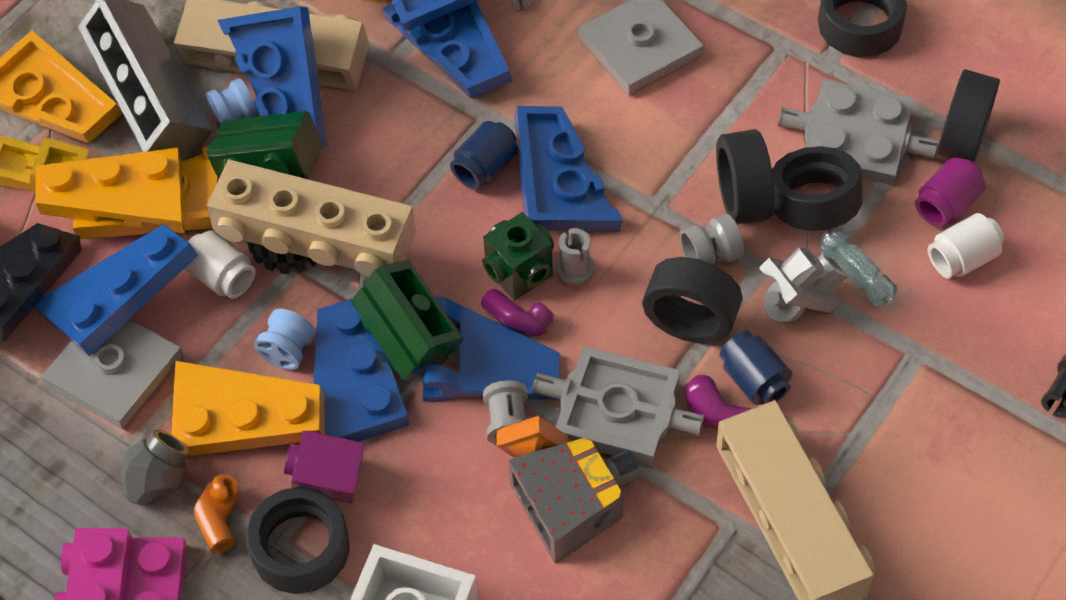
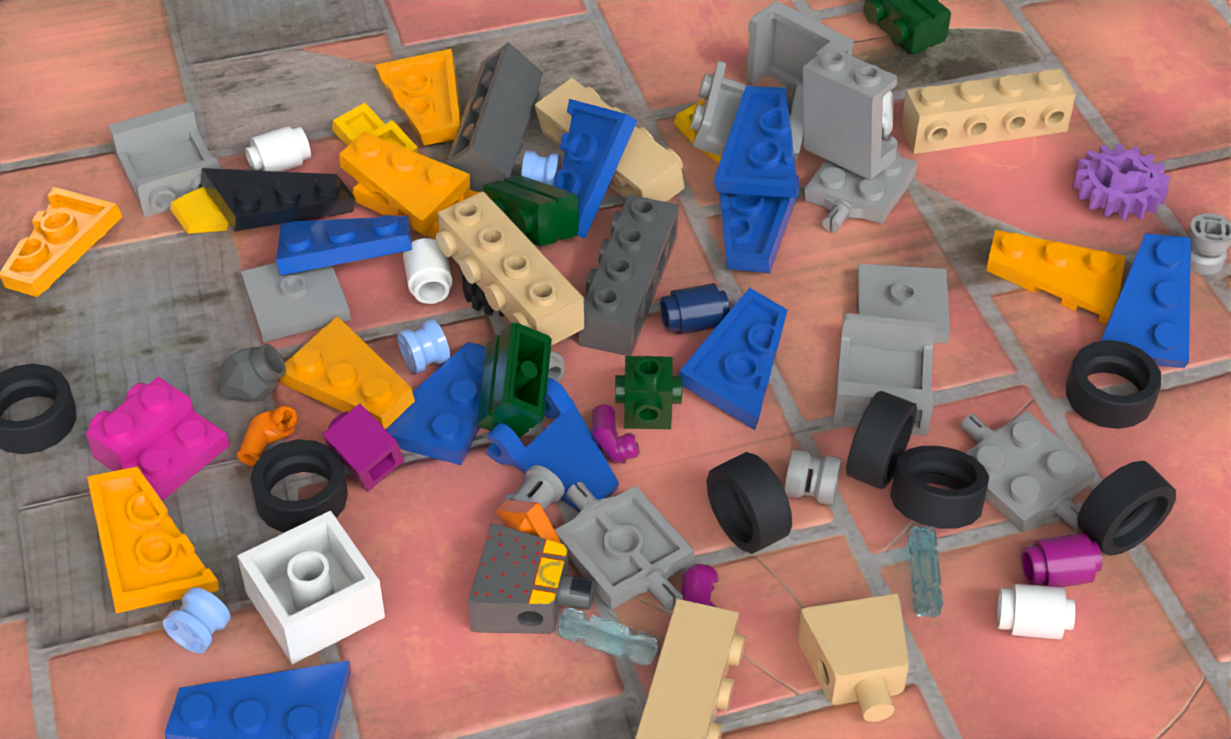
camera: 35 degrees right, 10 degrees down
light grey pin [556,228,594,286] -> none
dark blue brick [719,330,793,405] -> none
light grey hips [759,247,848,323] -> none
none -> clear light blue axle [558,608,659,666]
none -> dark grey brick [579,195,679,356]
none -> tan torso [797,593,909,722]
none -> light grey panel [833,313,936,436]

